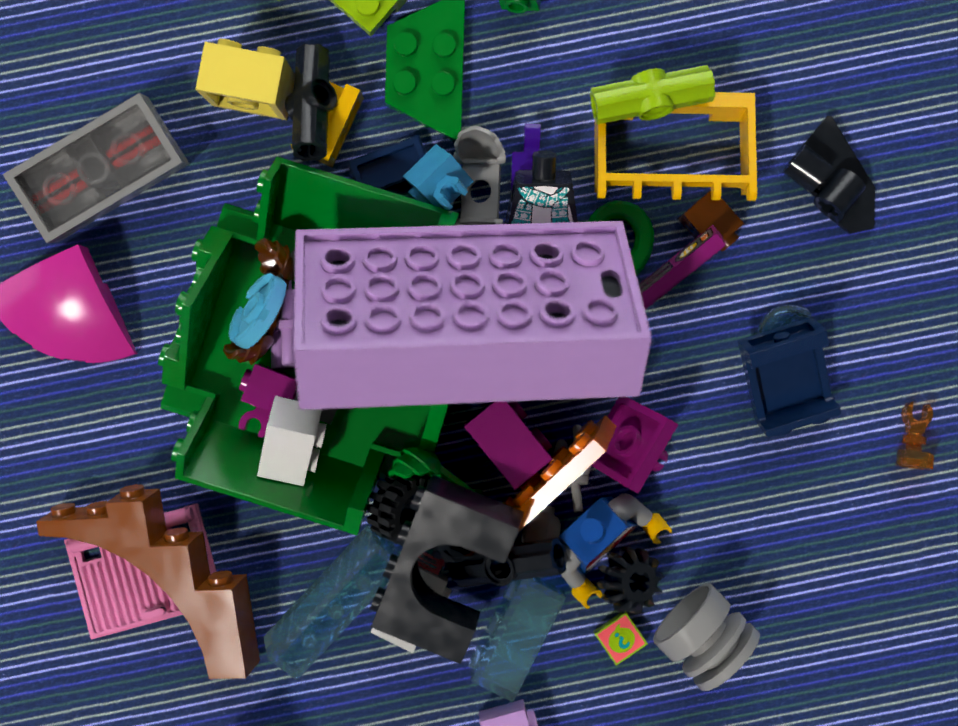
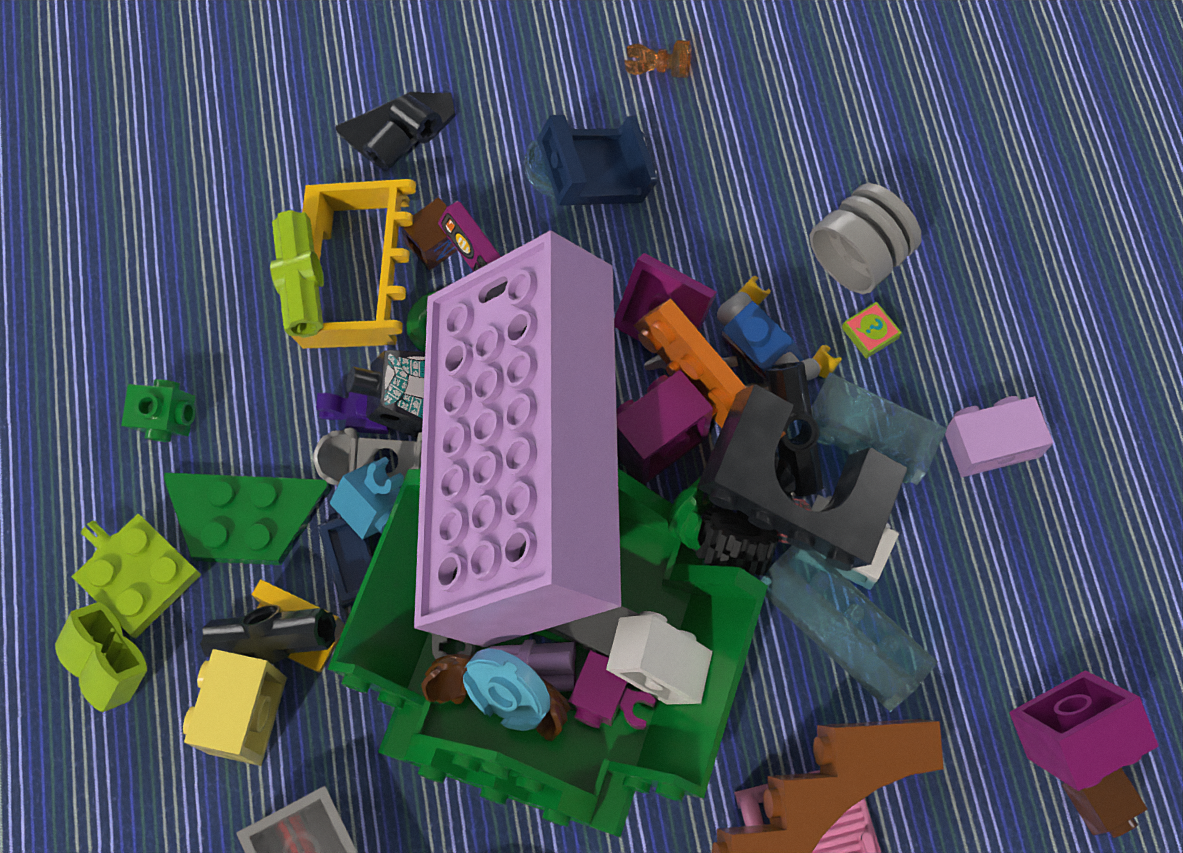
camera: 85 degrees left, 20 degrees down
black gear [596,546,665,614] -> none

